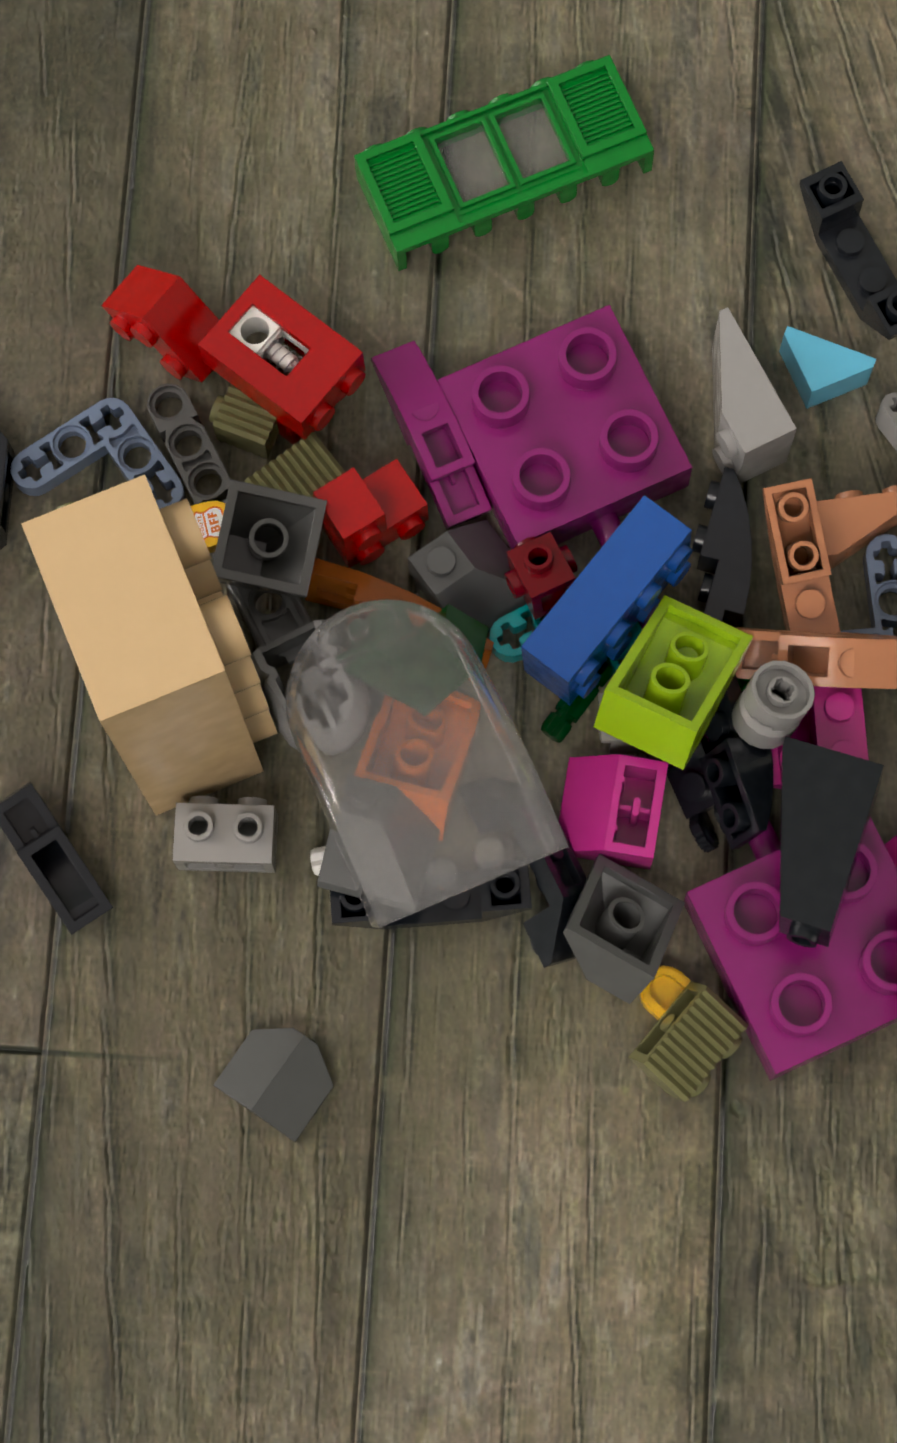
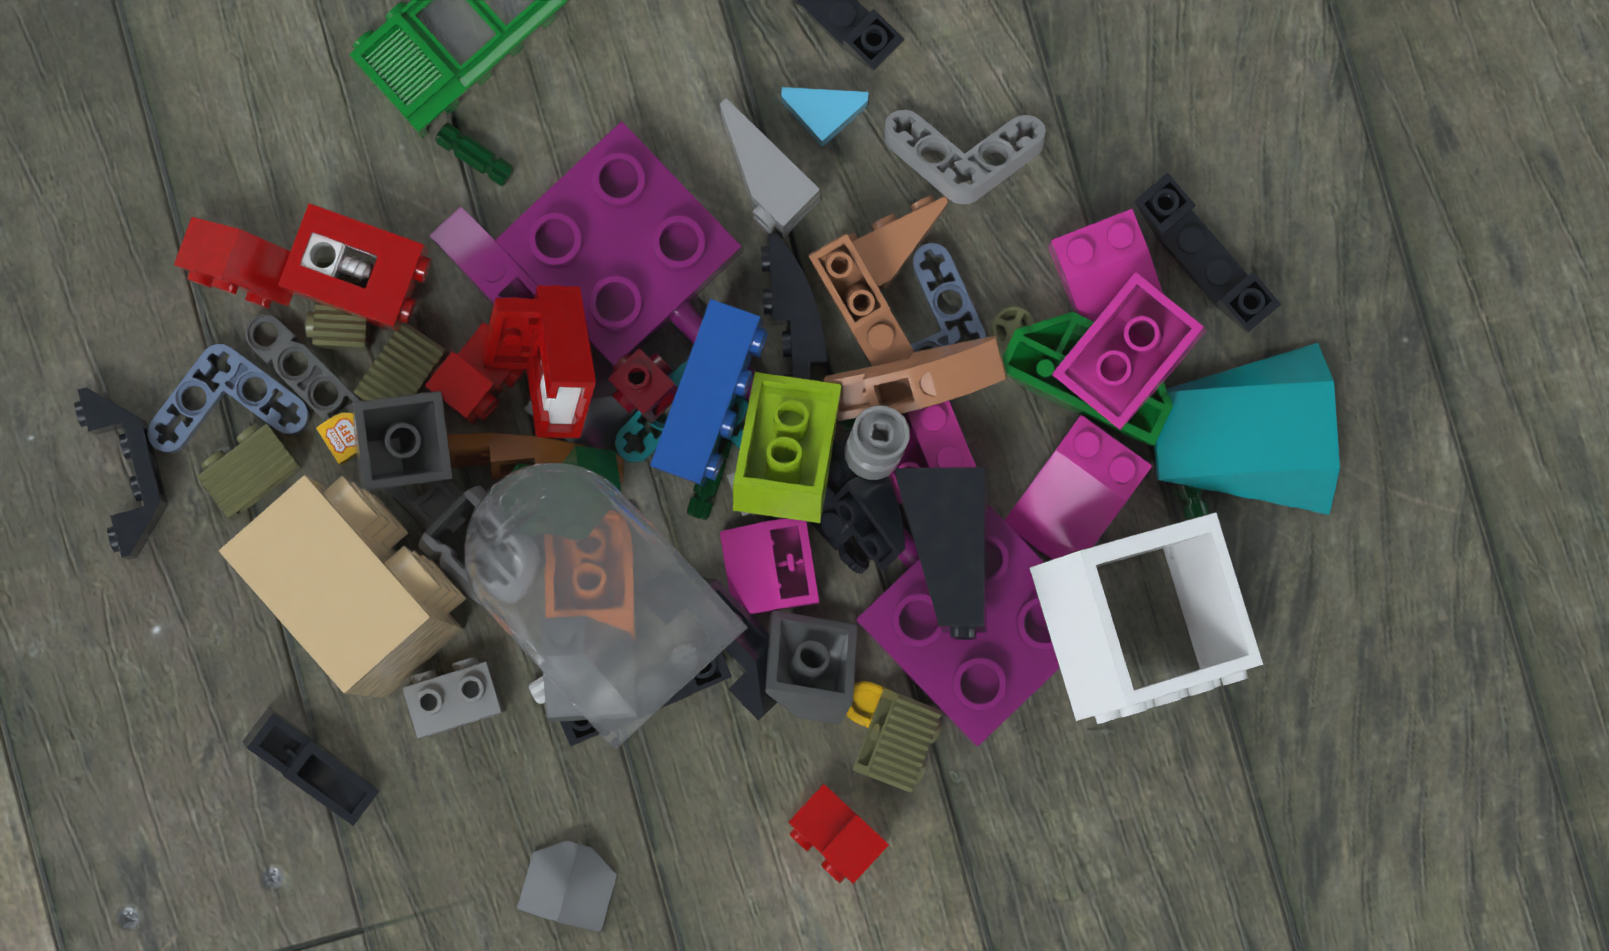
camera: 25 degrees left, 10 degrees up
none -> dark green axle [435,123,514,186]
none -> red brick [481,285,596,438]
none -> red brick [788,783,889,884]

